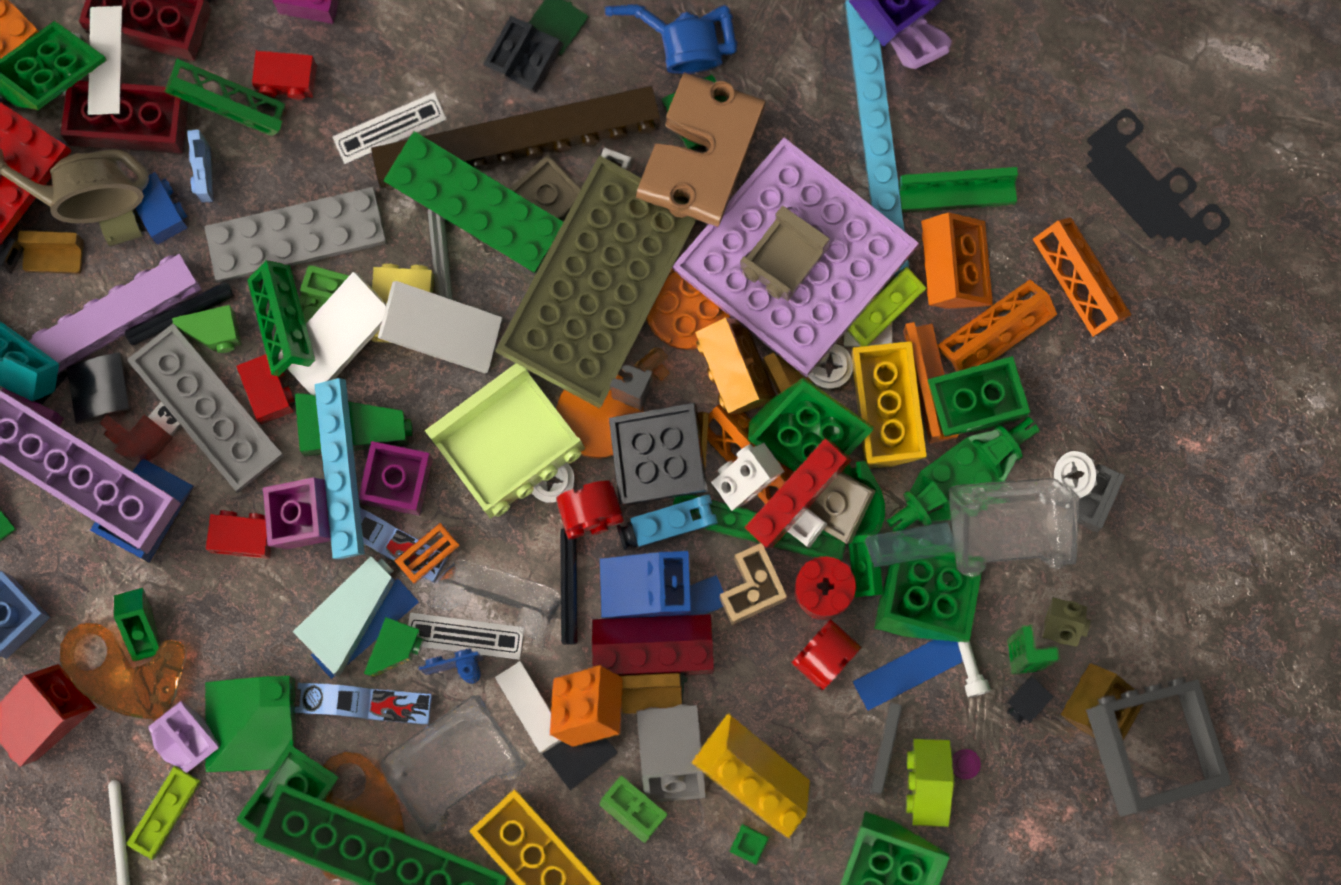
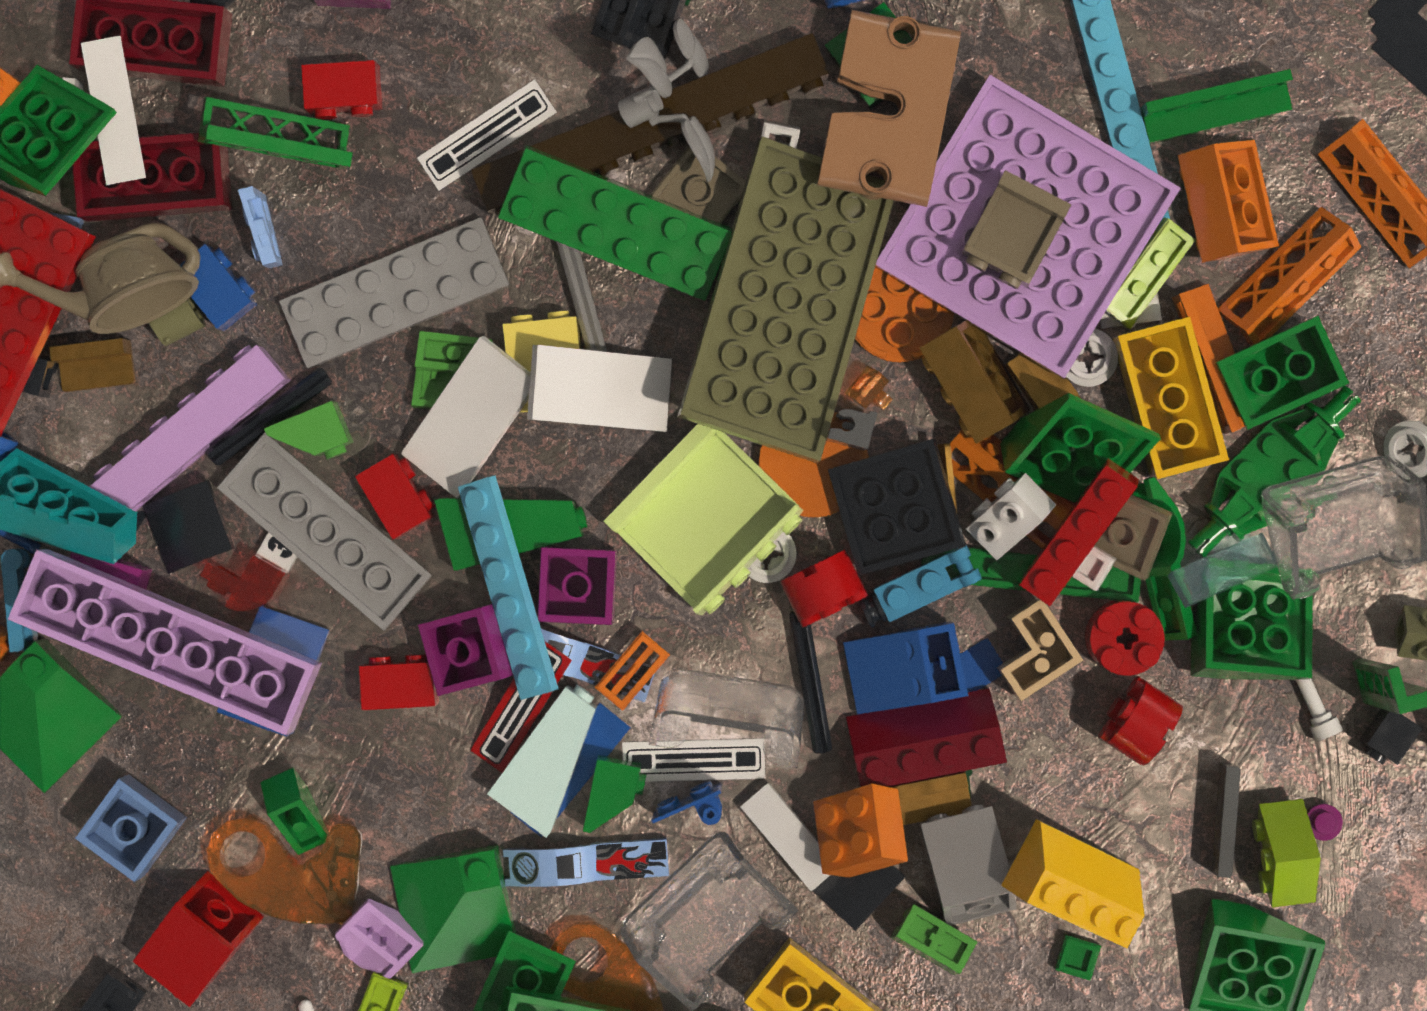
camera: 15 degrees left, 10 degrees up
green fence [247,260,316,376] -> none
blue sticker [853,640,963,711] -> none
none -> sticker [470,641,572,773]
none -> light grey plant [618,19,715,183]

